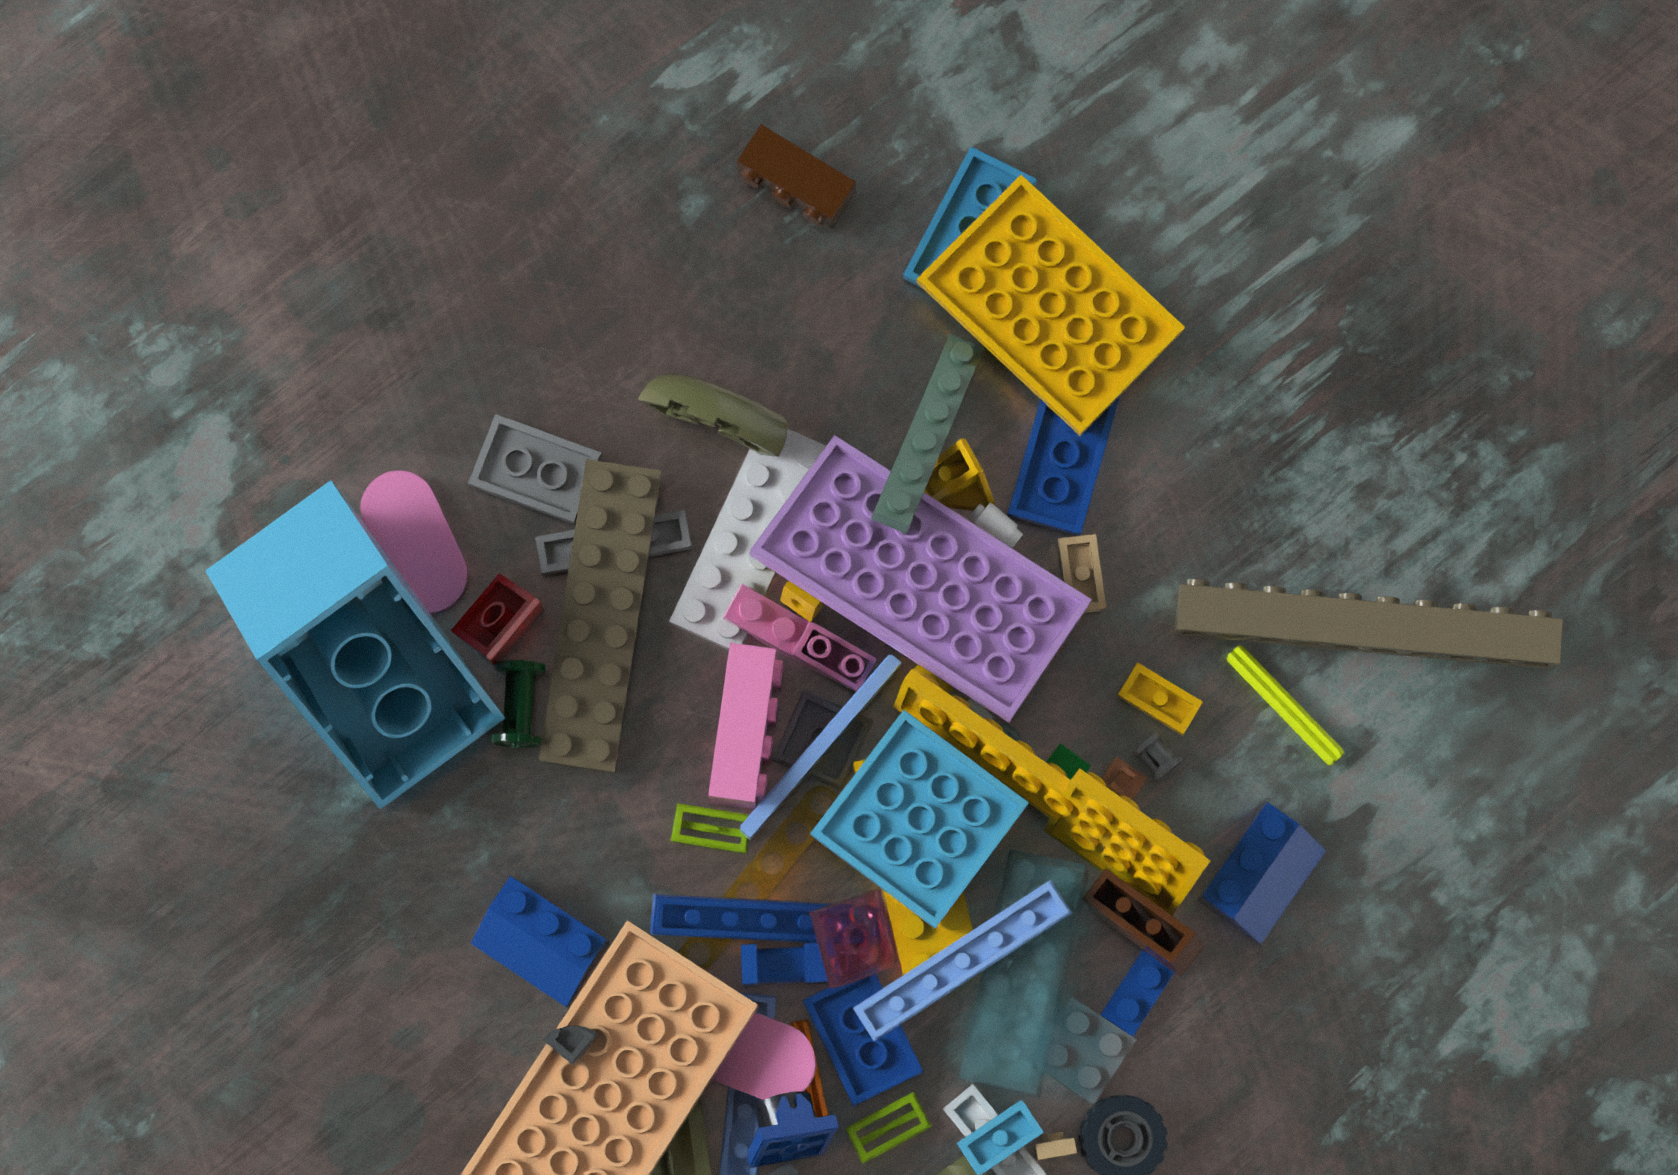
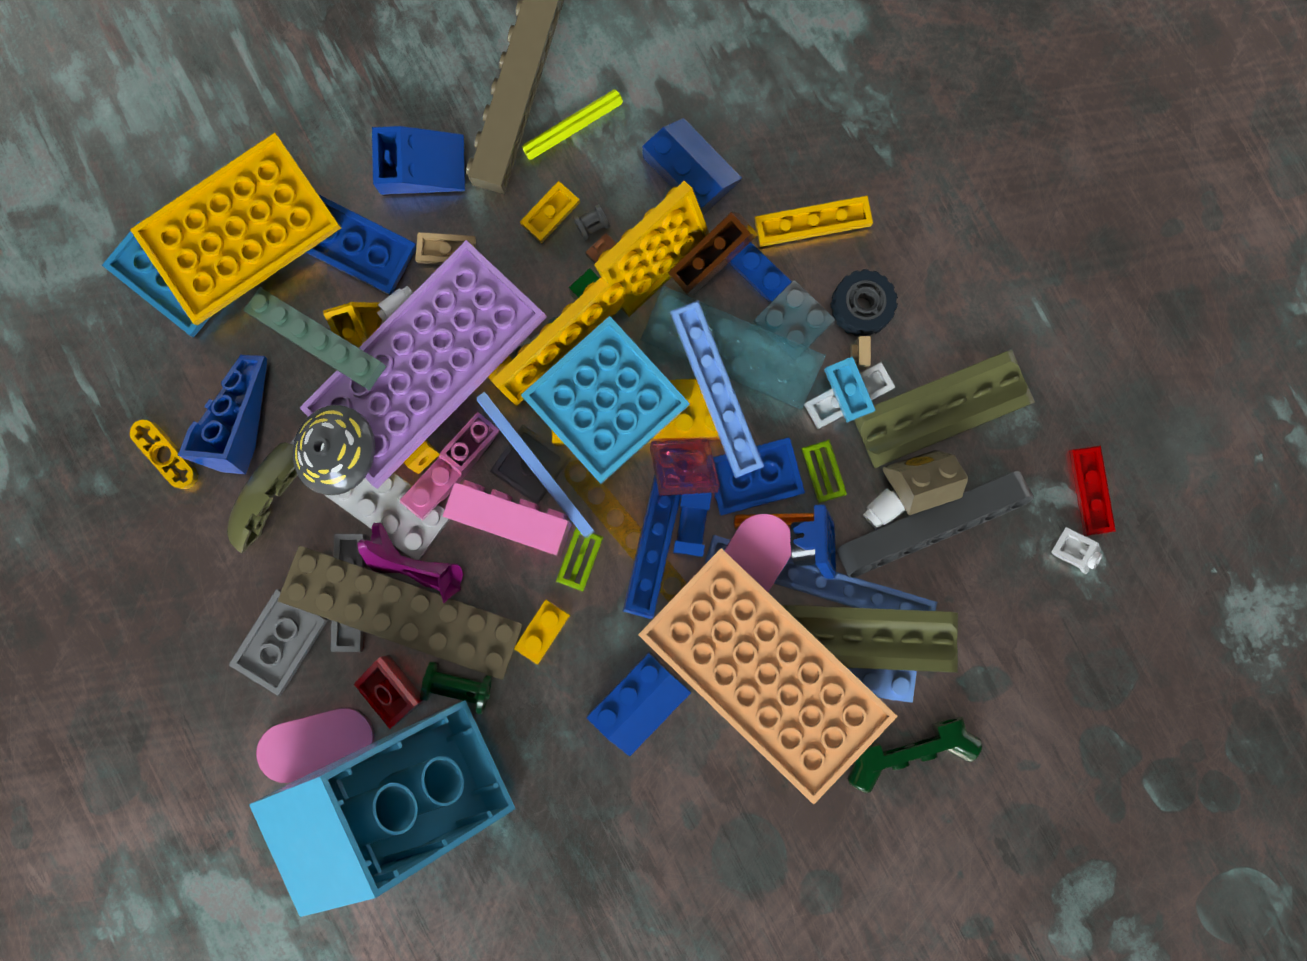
camera: 75 degrees left, 5 degrees up
dark grey tile [543,1026,599,1066] -> none
reddish brown brick [737,124,856,228] -> none
none -> yellow beam [130,419,198,489]
none -> blue wedge [178,355,268,475]
none -> dark grey dish [293,405,375,495]
none -> magenta animal [357,523,463,603]
none -> blue slope [372,126,466,195]
none -> yellow plate [514,599,571,665]
none -> yellow plate [754,195,873,247]

